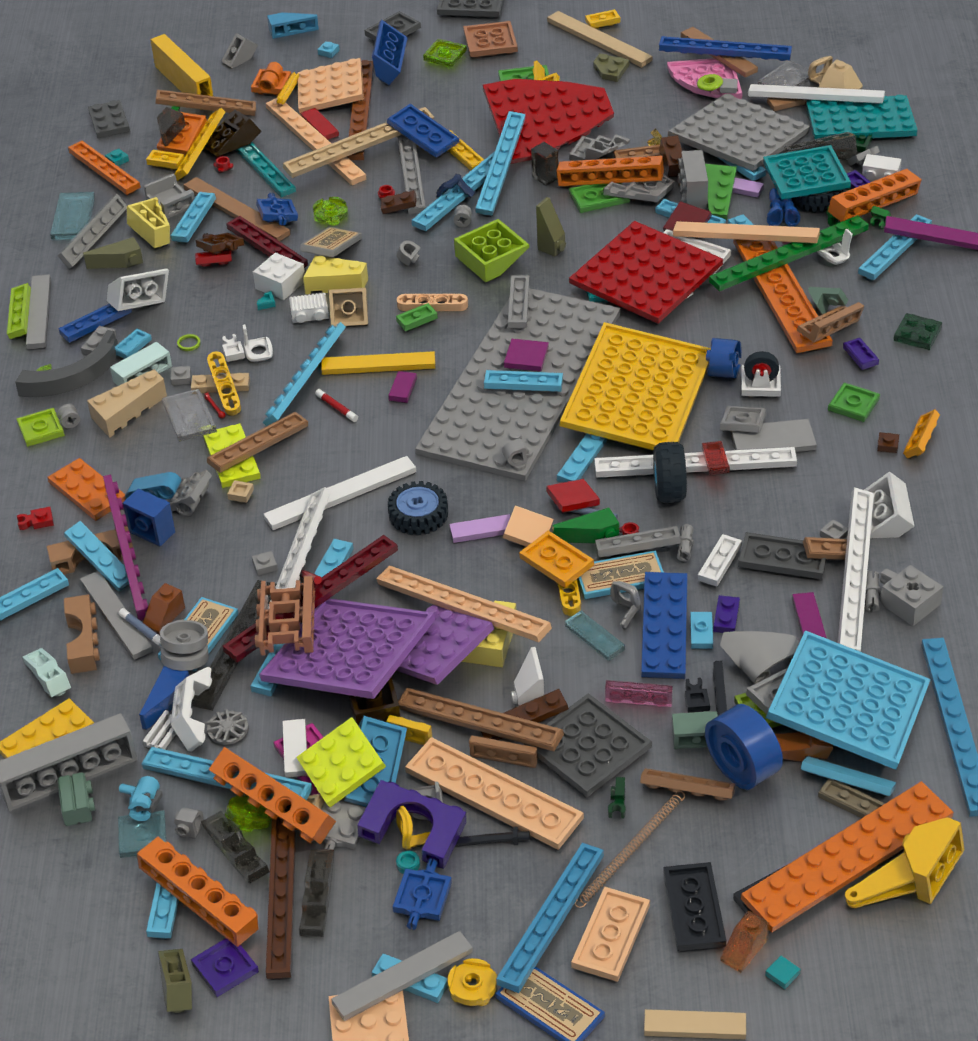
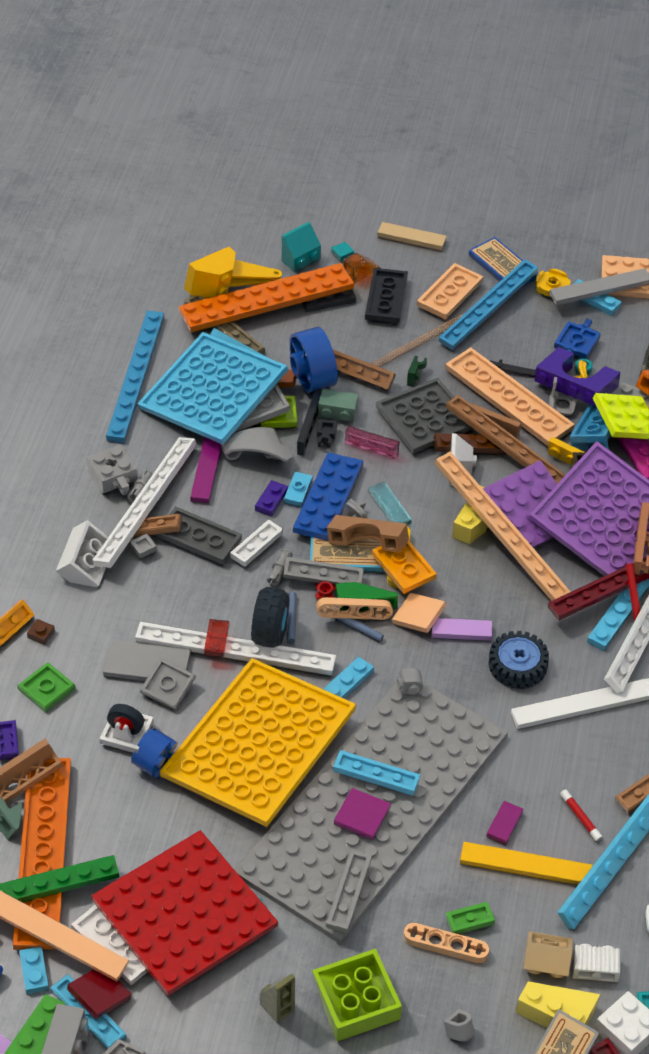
camera: 170 degrees left, 5 degrees up
red tile [546,479,600,512] -> none
none -> teal slope [282,222,321,272]
none -> sand blue bar [287,592,297,643]
none -> light nougat beam [316,598,393,620]
none -> medium nougat arch [327,515,409,553]

